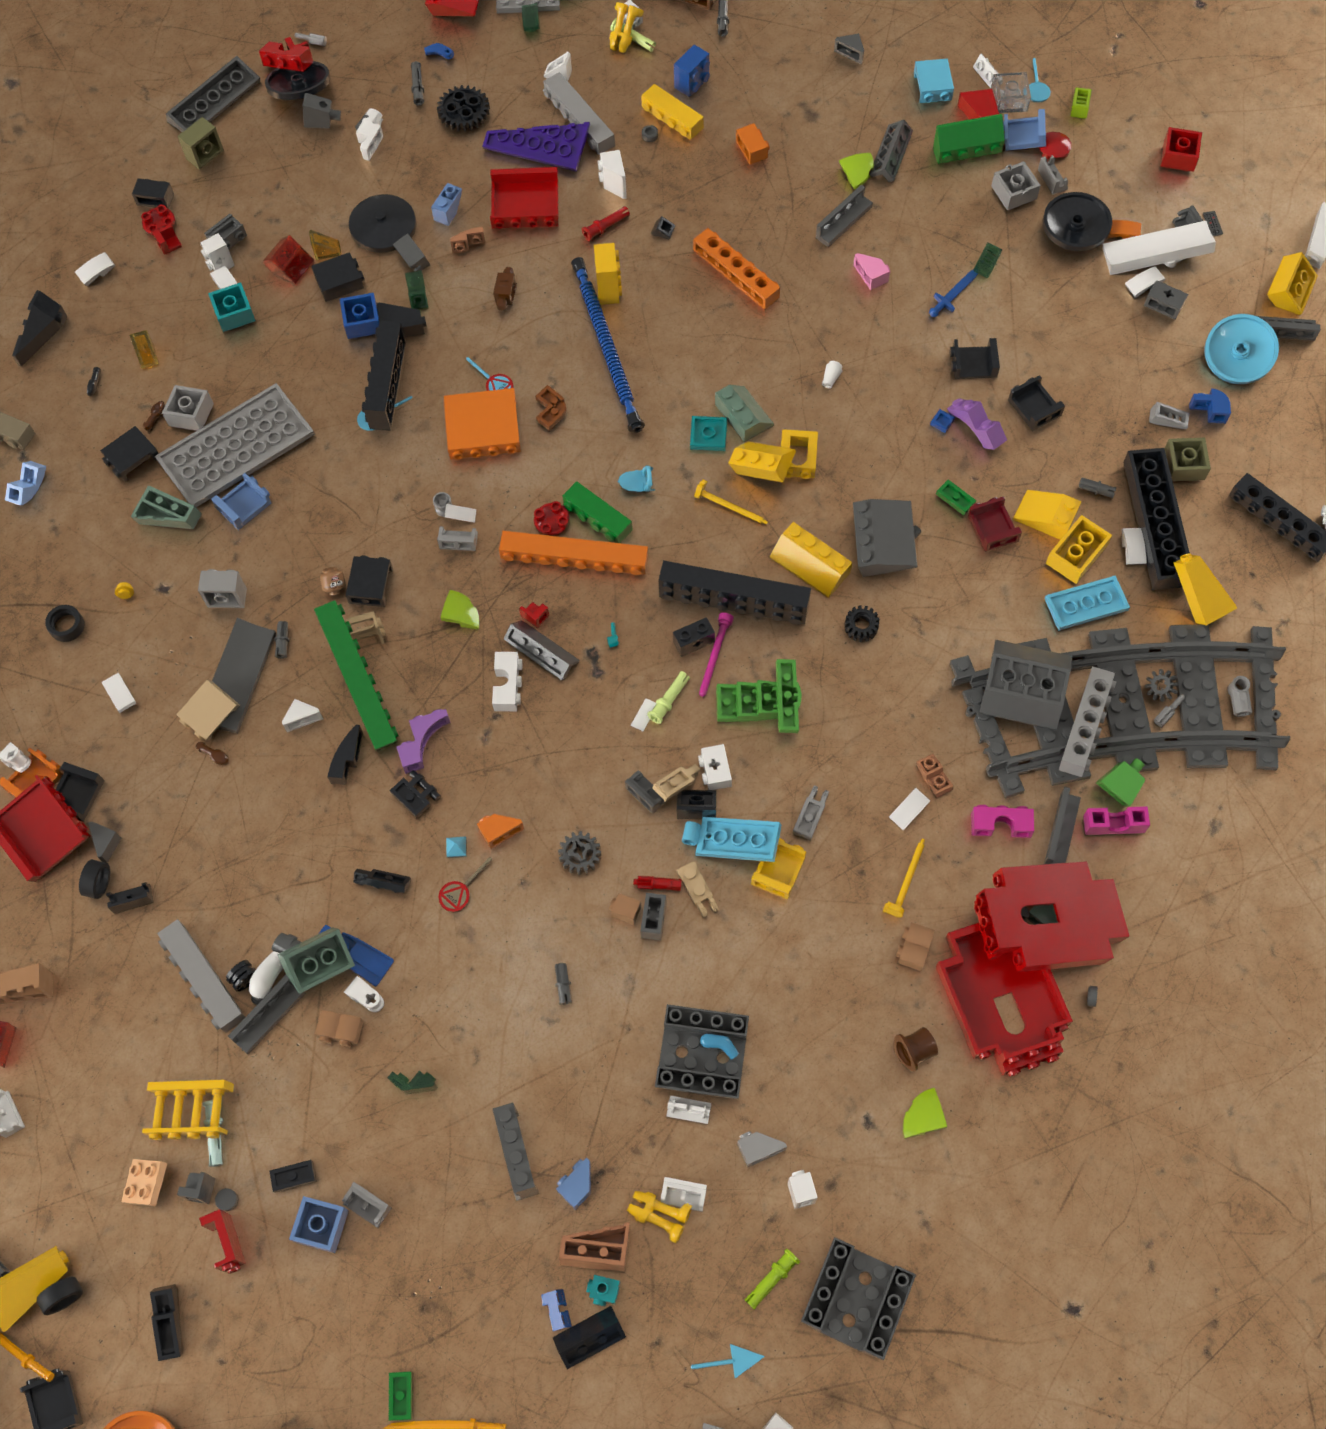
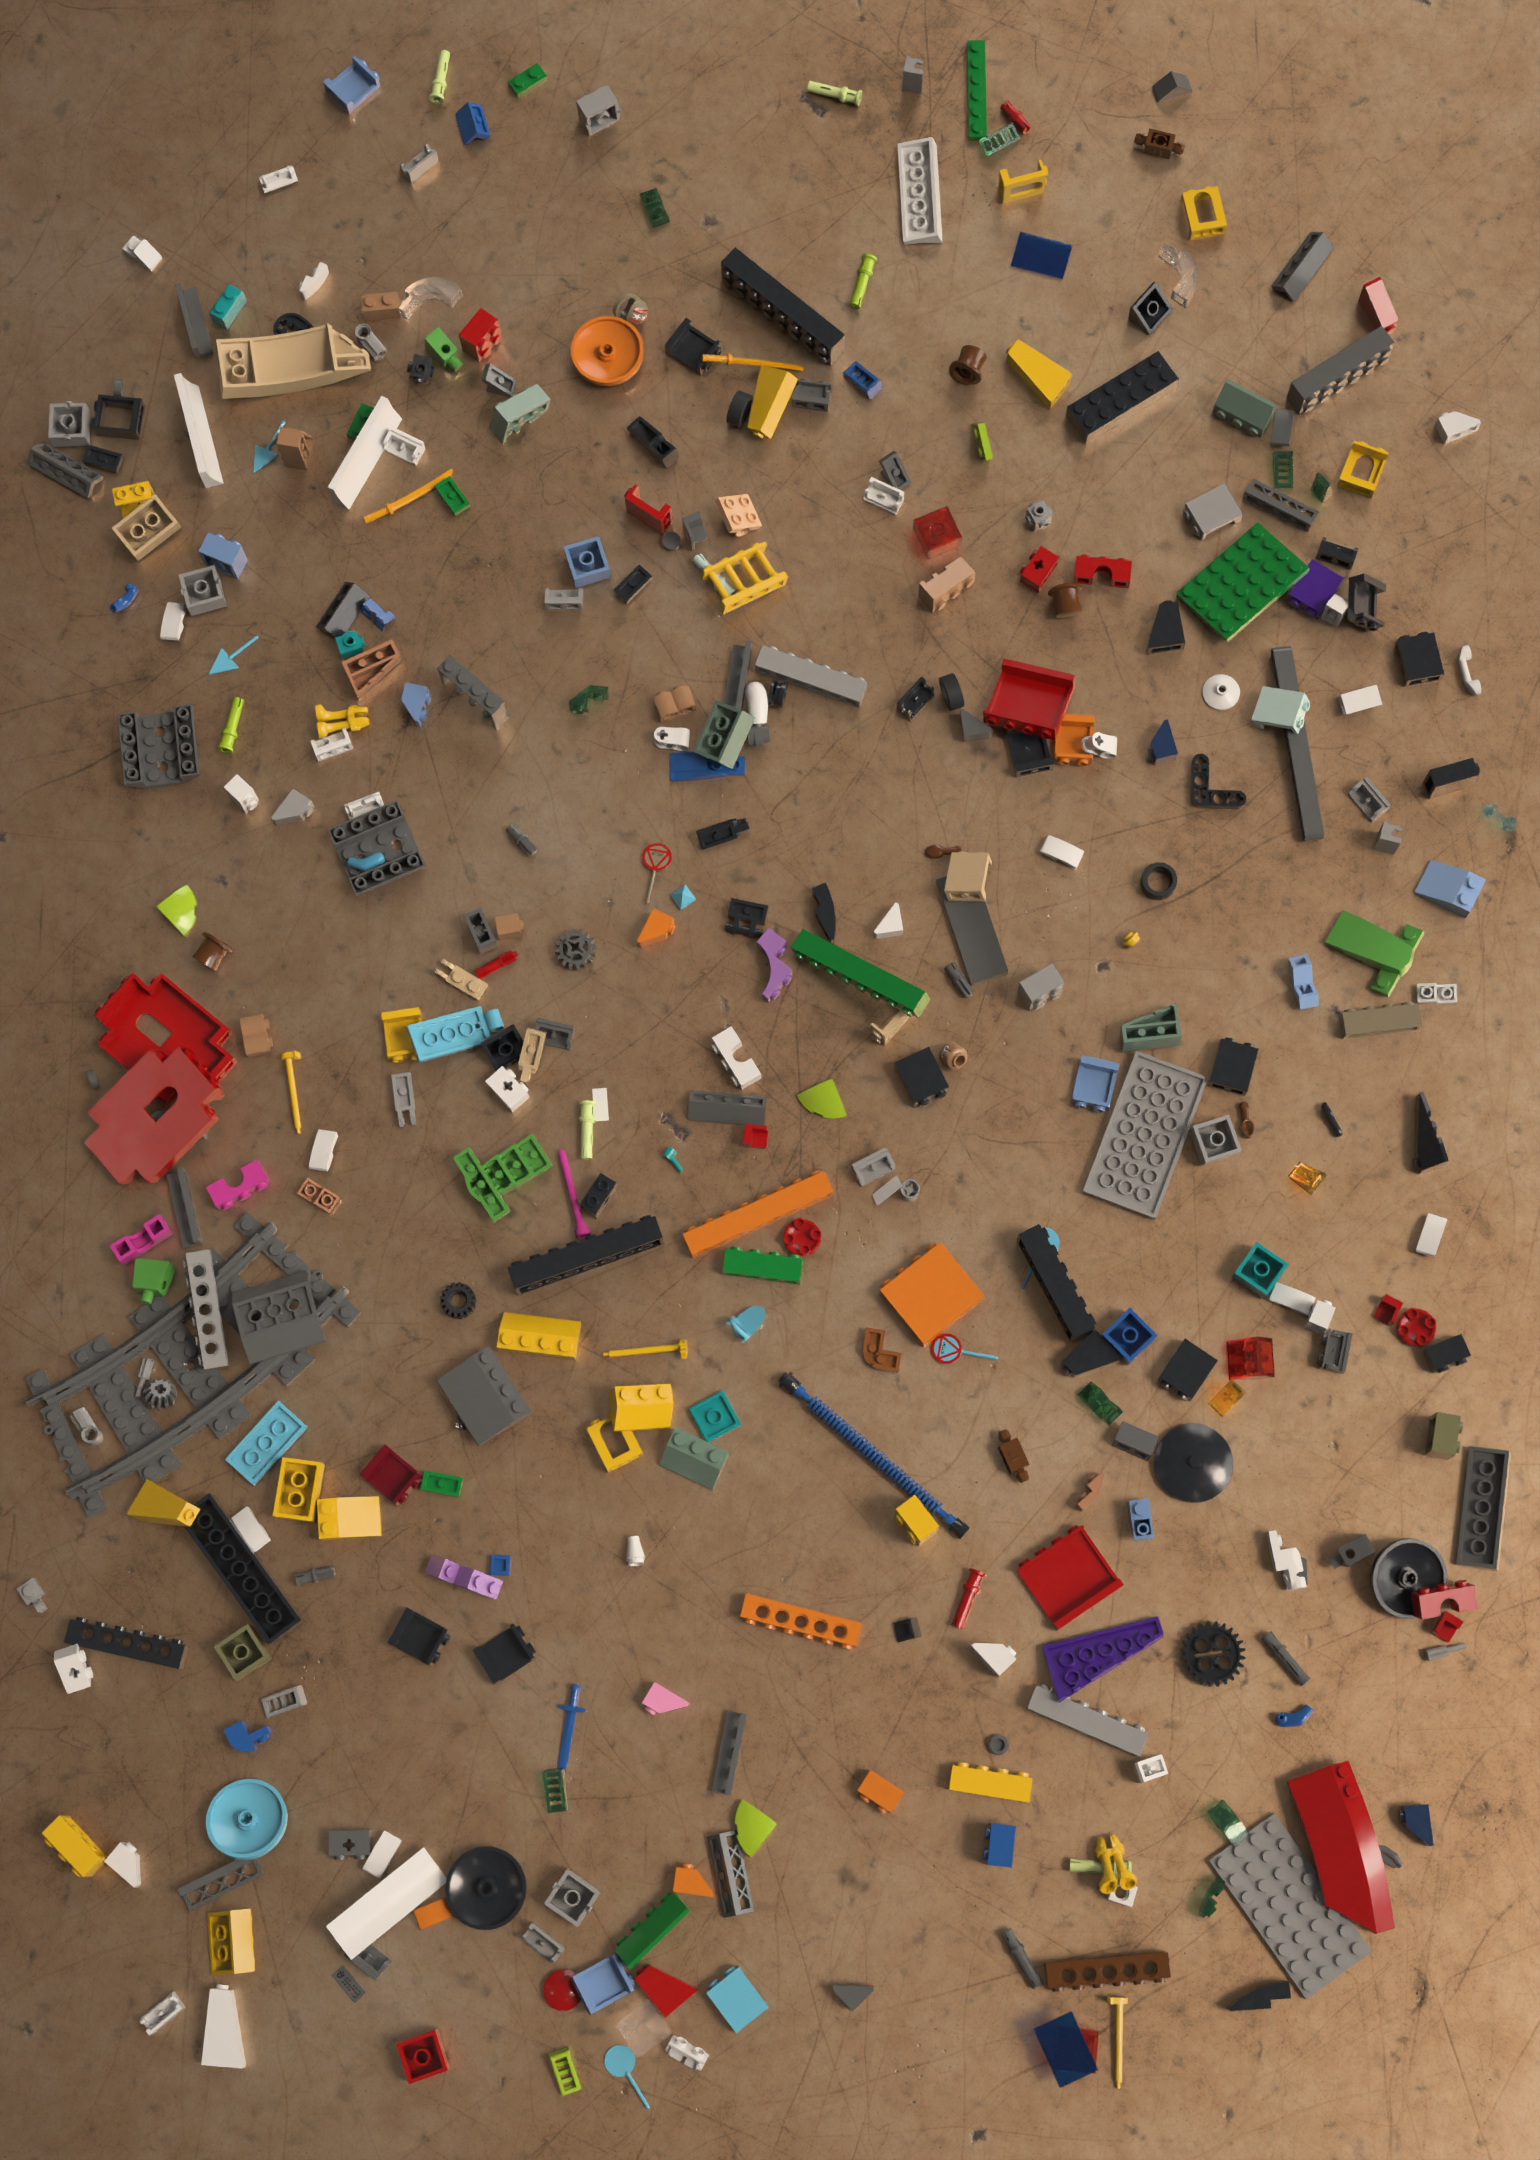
camera: 150 degrees right, 10 degrees up
none -> orange slope [673,1863,714,1897]

